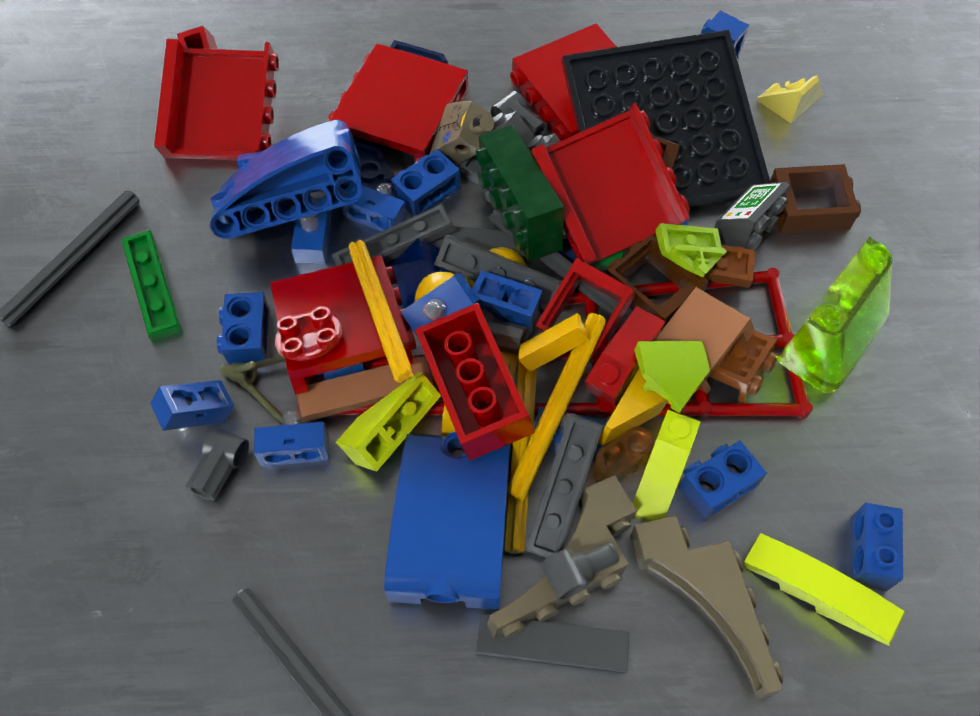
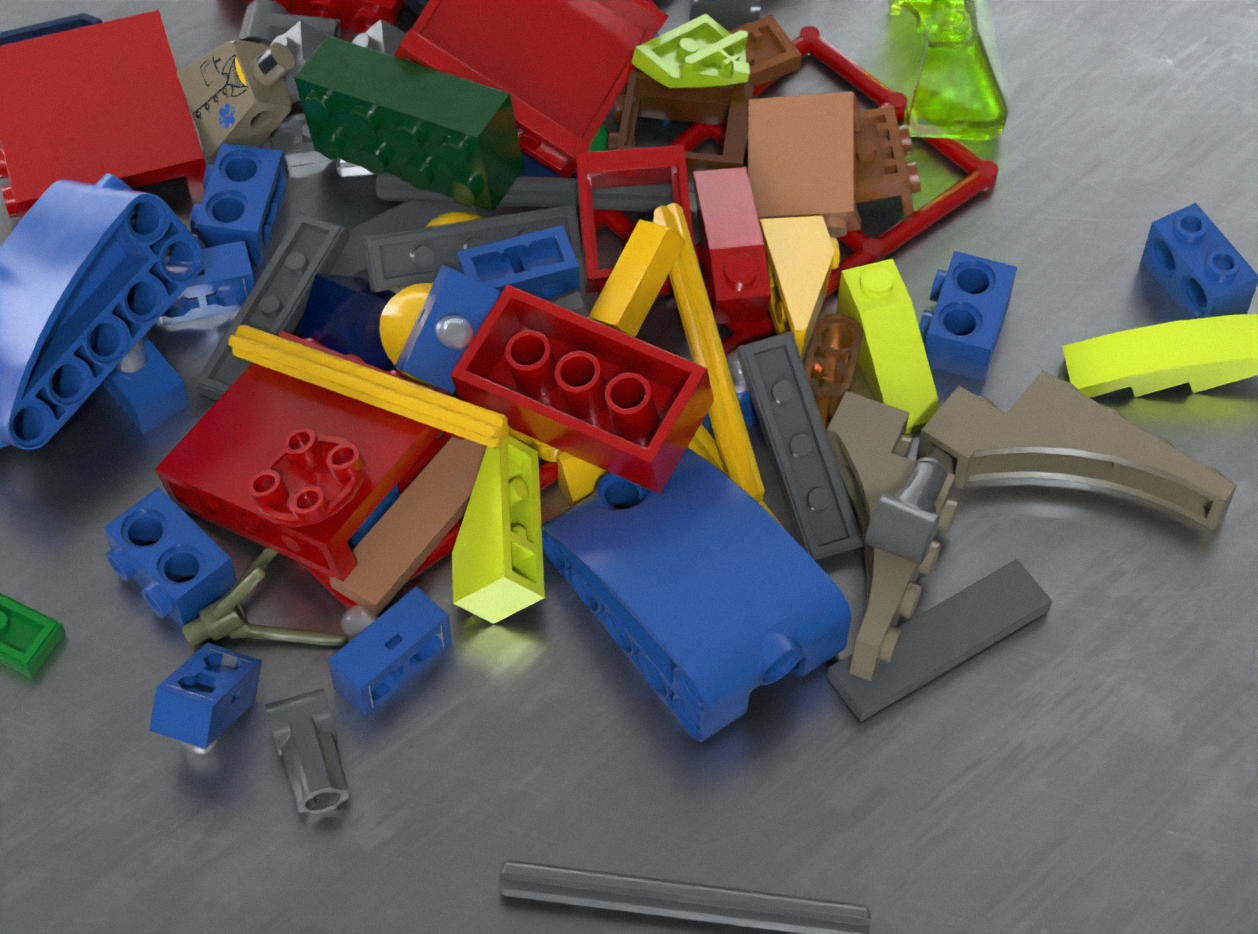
camera: 40 degrees left, 5 degrees down
lime slope [634,341,710,413] -> none

